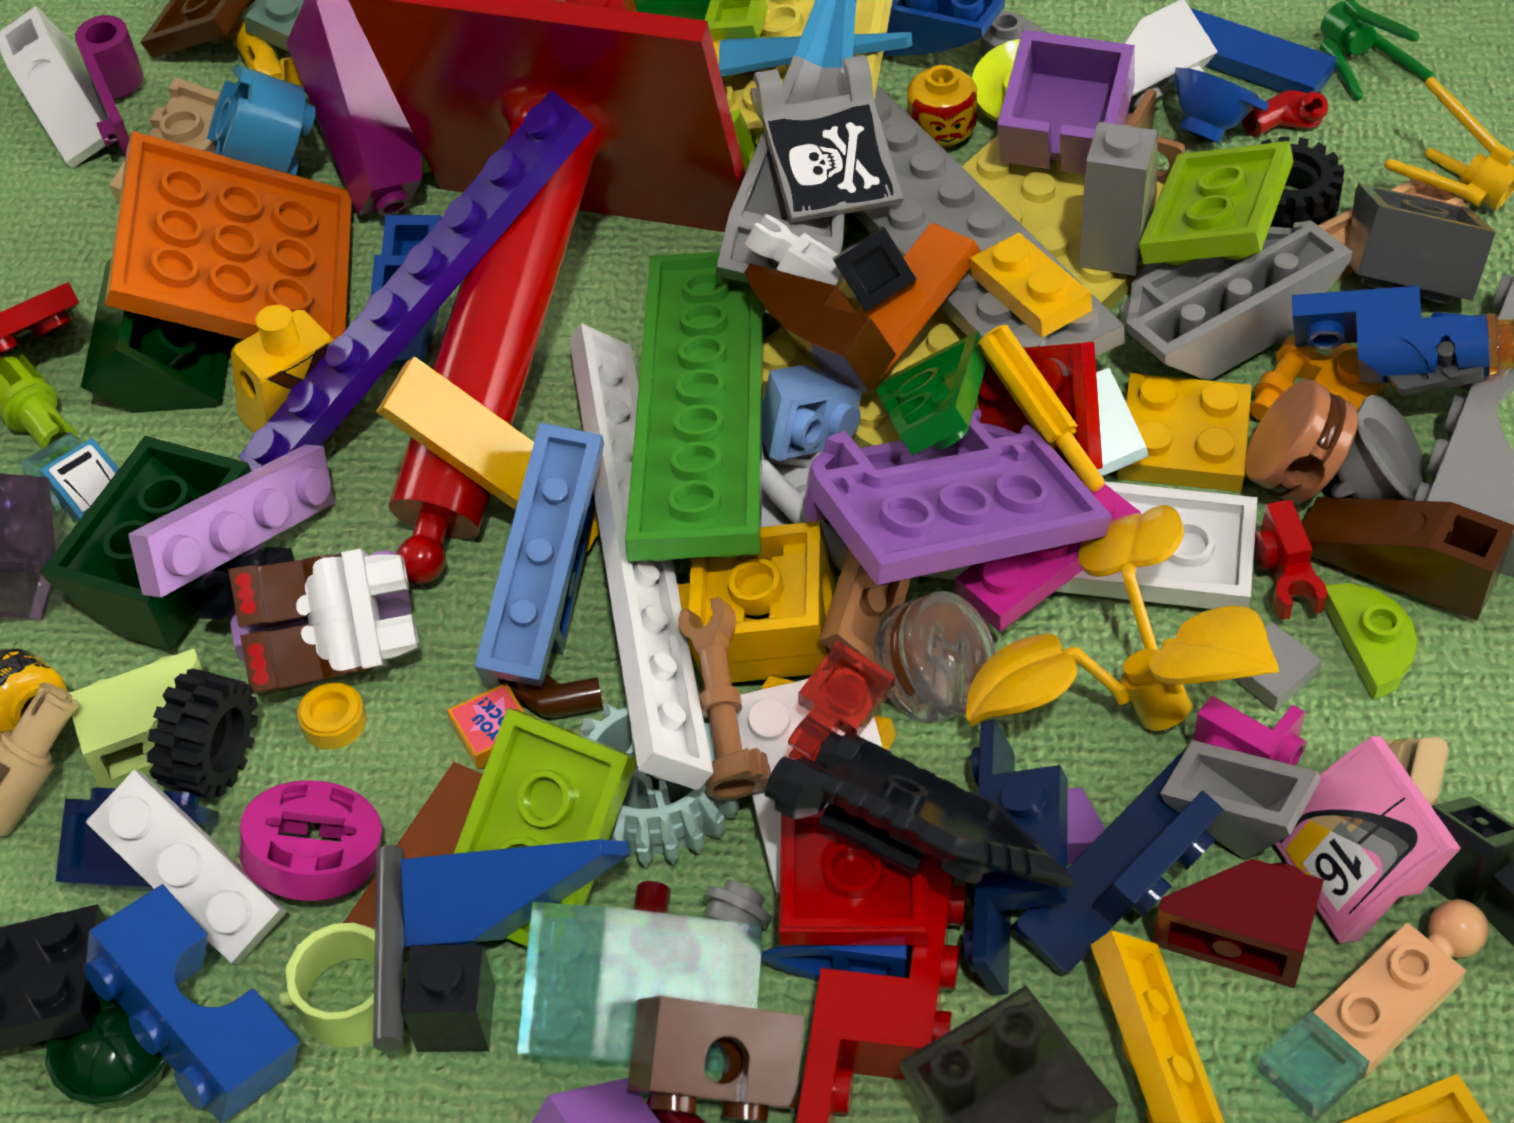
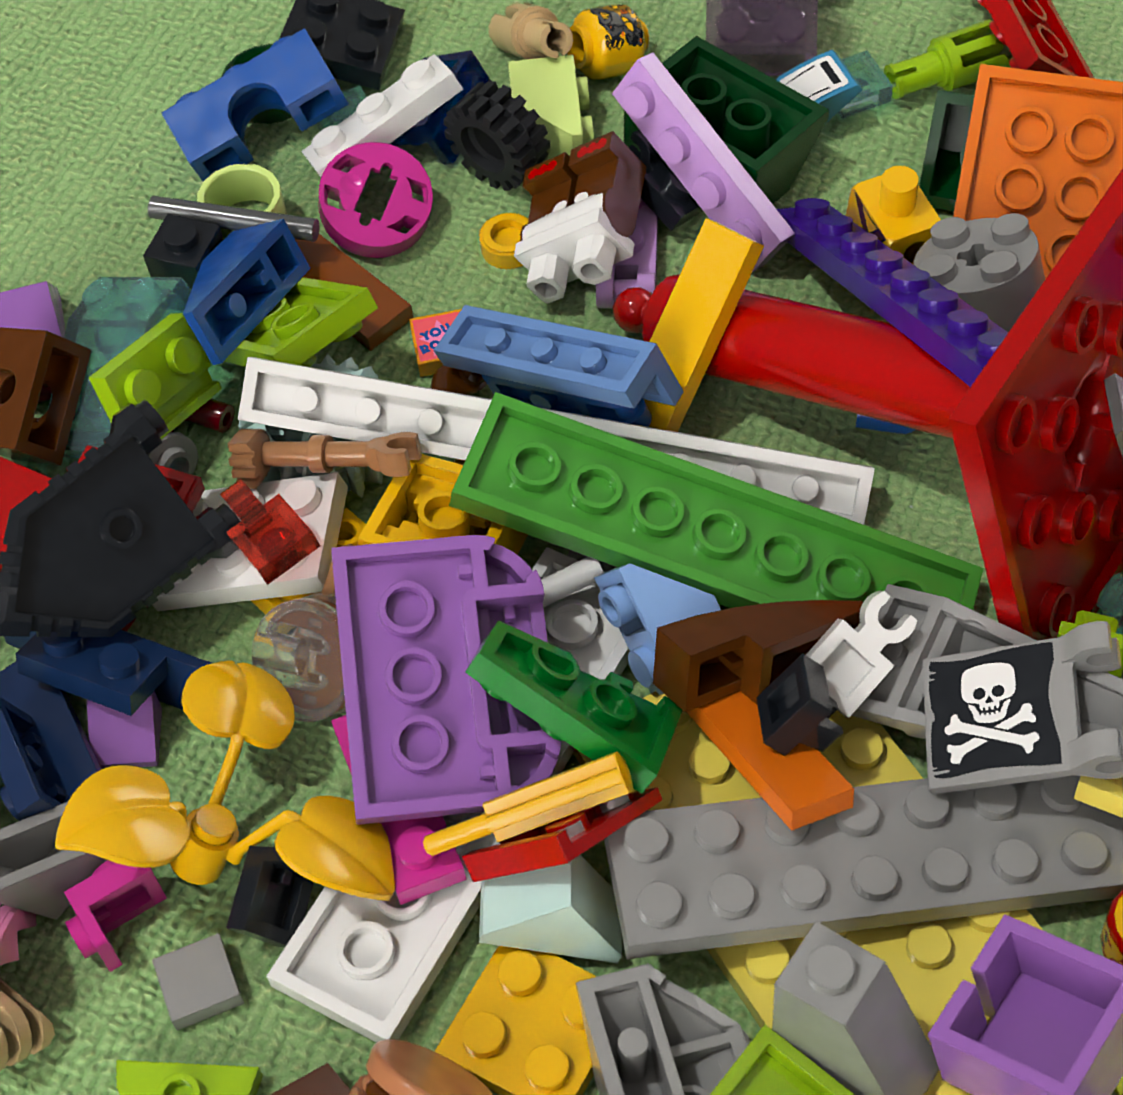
camera: 110 degrees right, 5 degrees up
yellow plate [970,232,1092,338] -> none
red plate [1254,499,1327,620] -> none
none -> lime plate [88,313,222,439]
none -> black bracket [226,846,314,948]
none -> light grey brick [913,213,1045,332]

